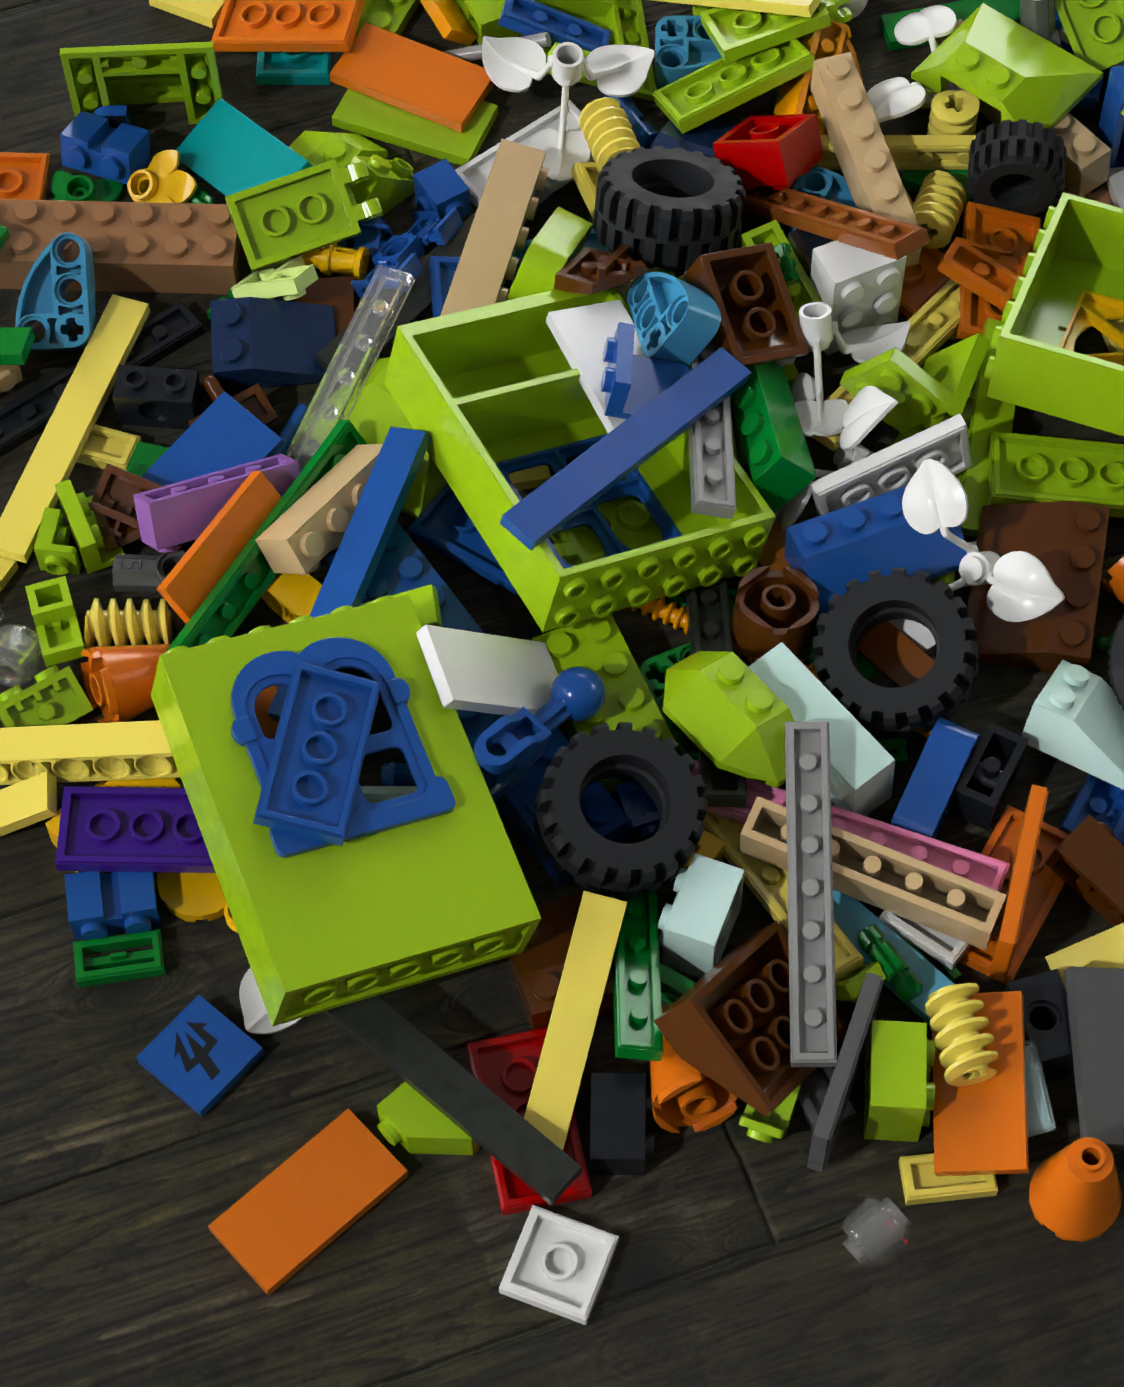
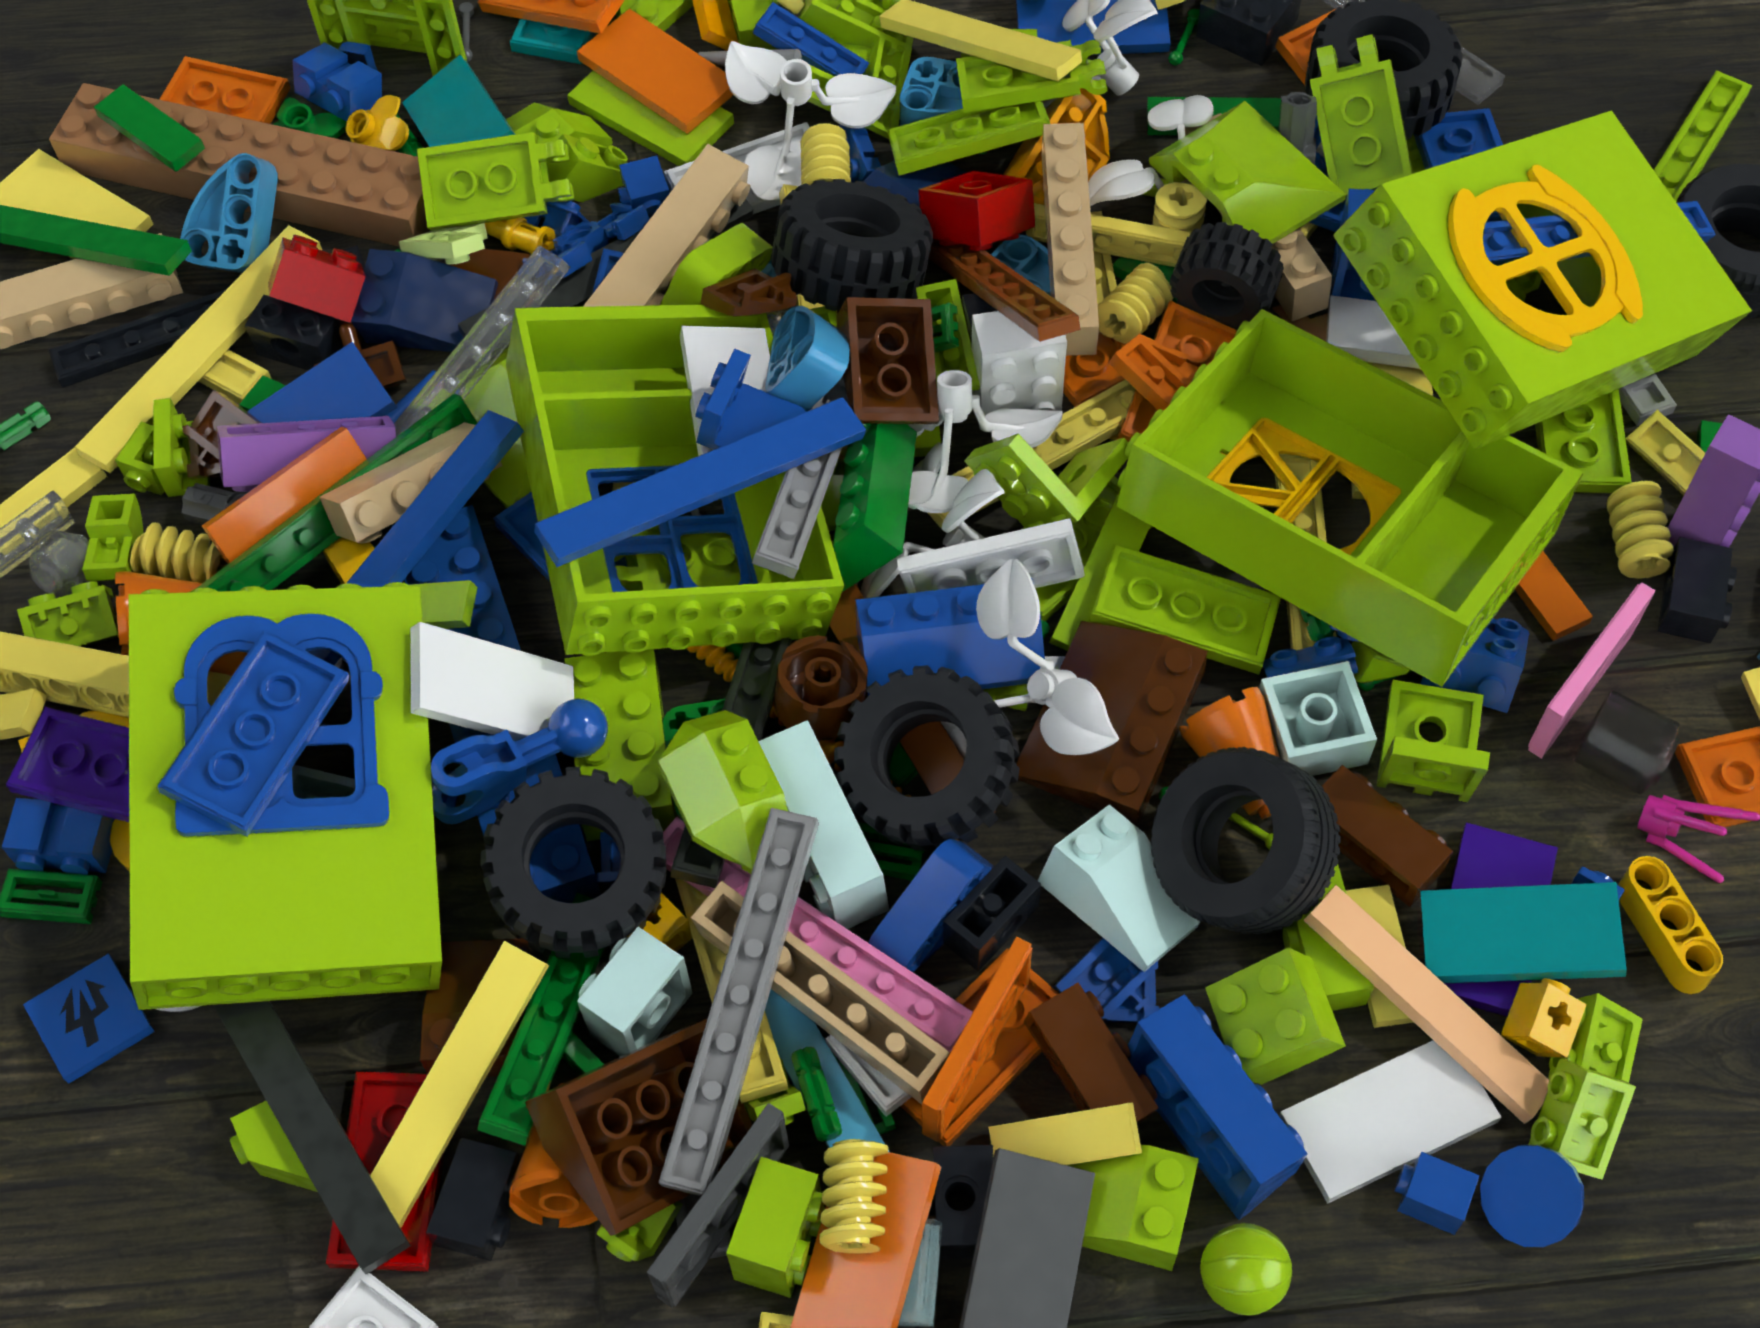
camera: 15 degrees right, 0 degrees up
orange tile [208,1108,409,1296] -> none
none -> red brick [268,235,366,323]

